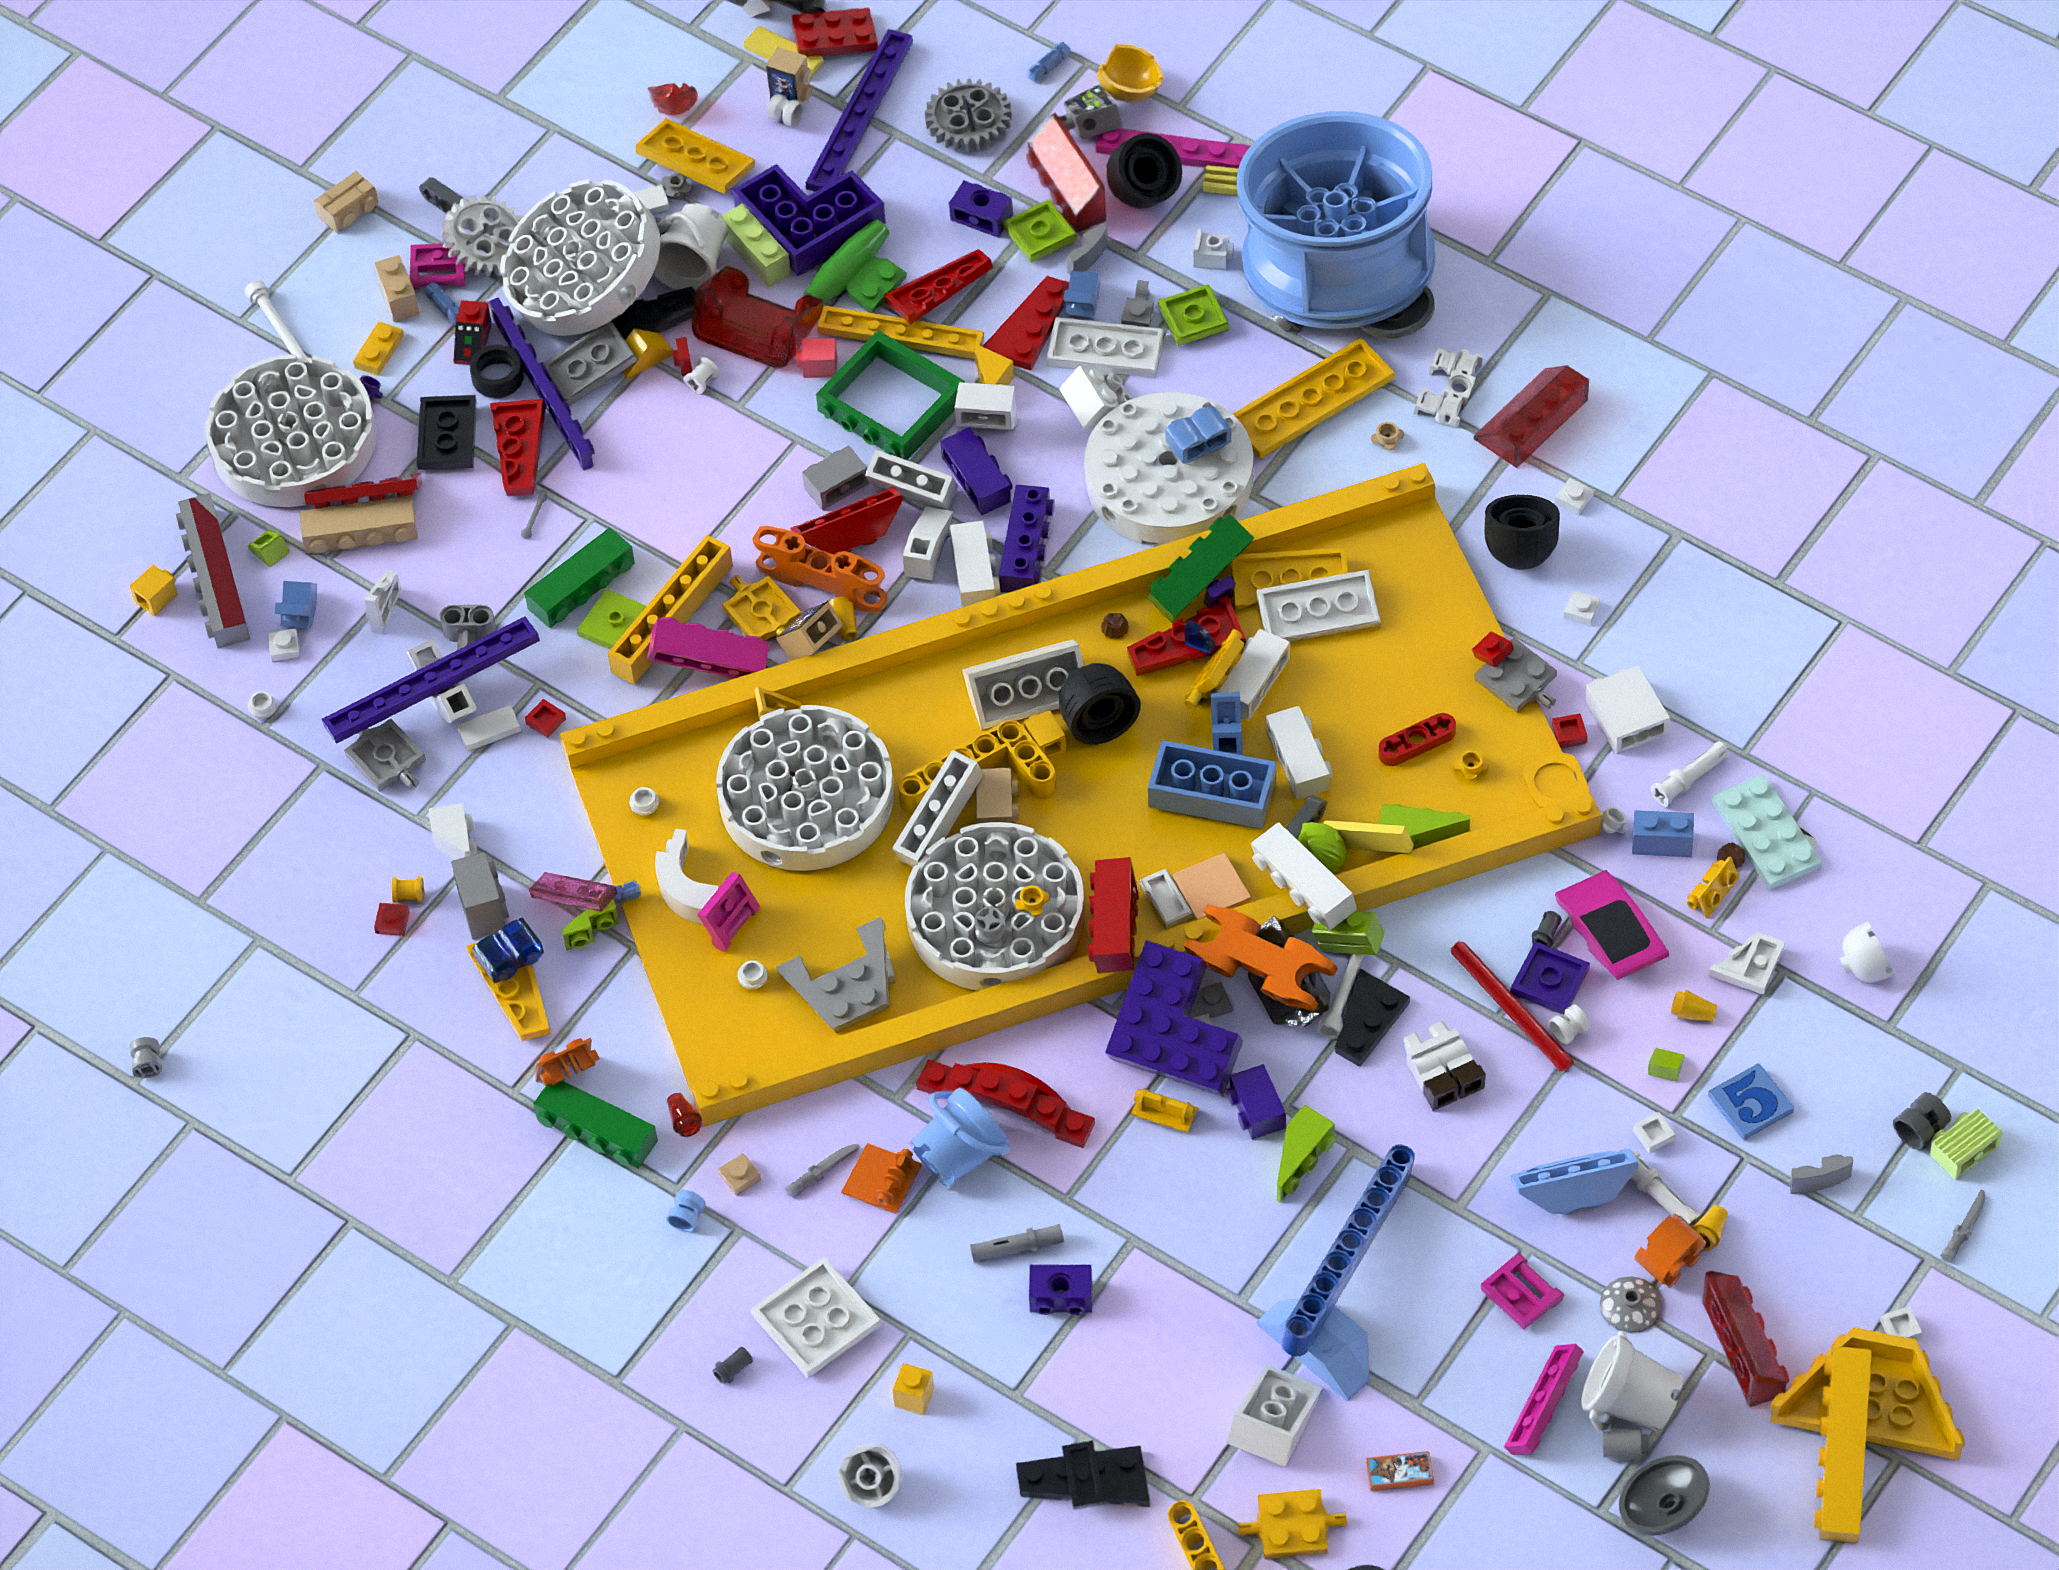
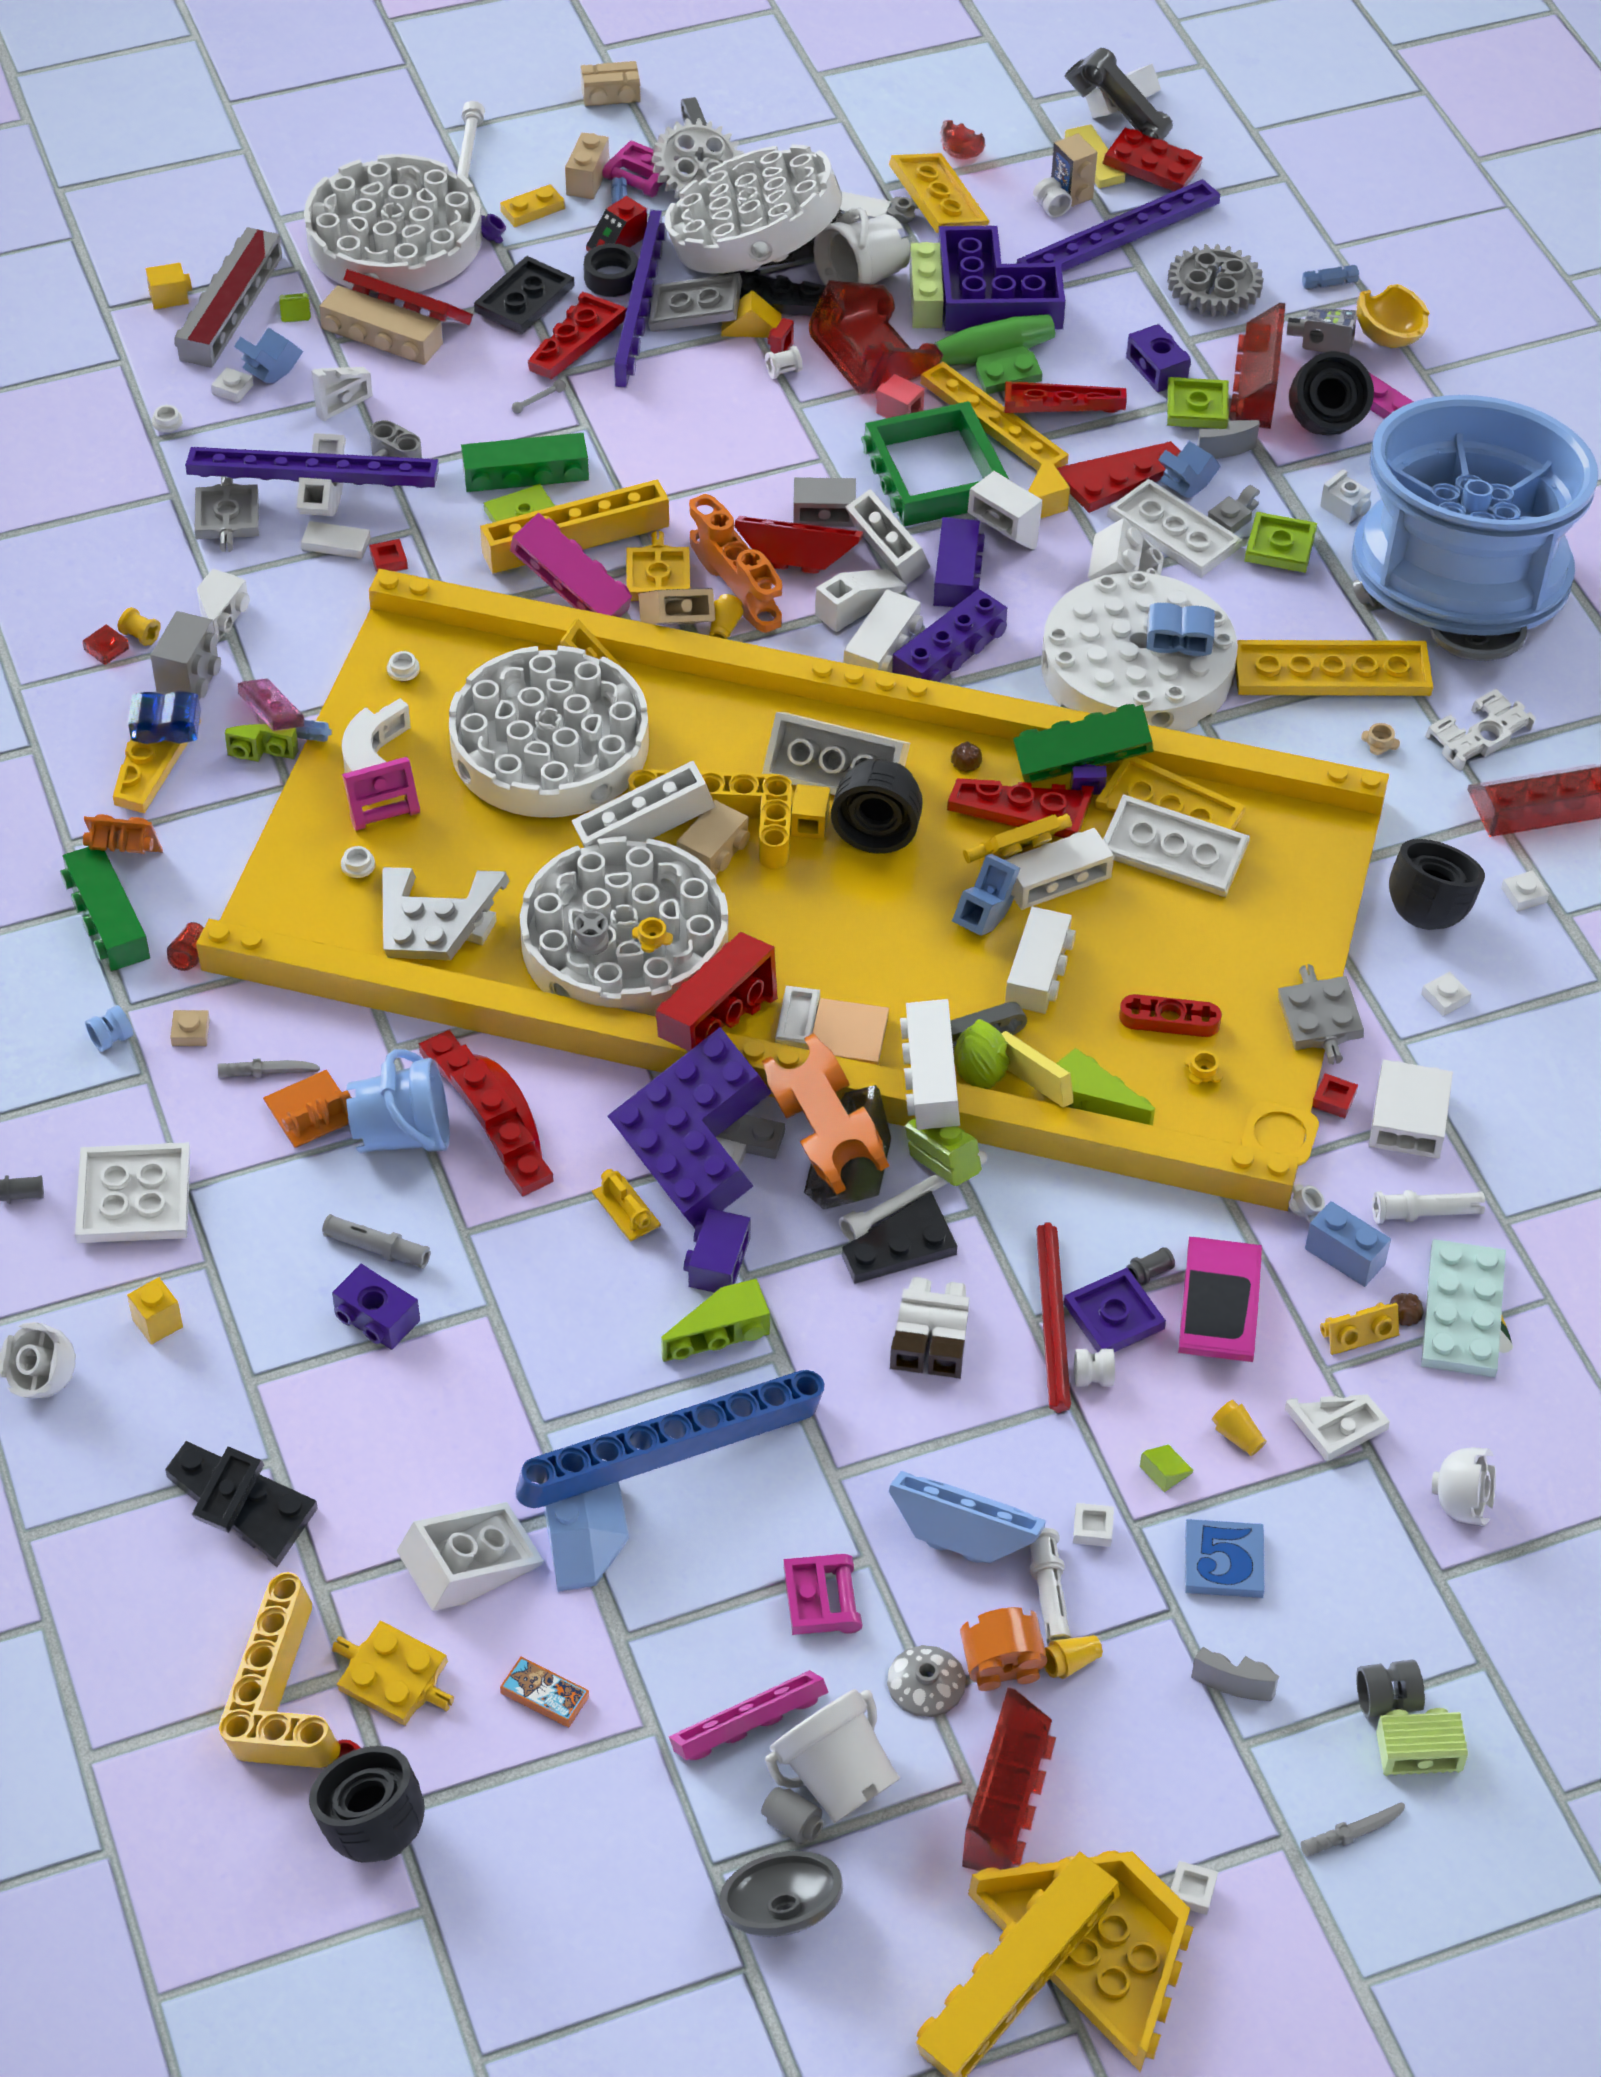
camera: 30 degrees right, 5 degrees down
medium blue brick [1148,740,1276,829] -> none
clear blue tile [1184,619,1215,654] -> none
red plate [1471,631,1514,668] -> none

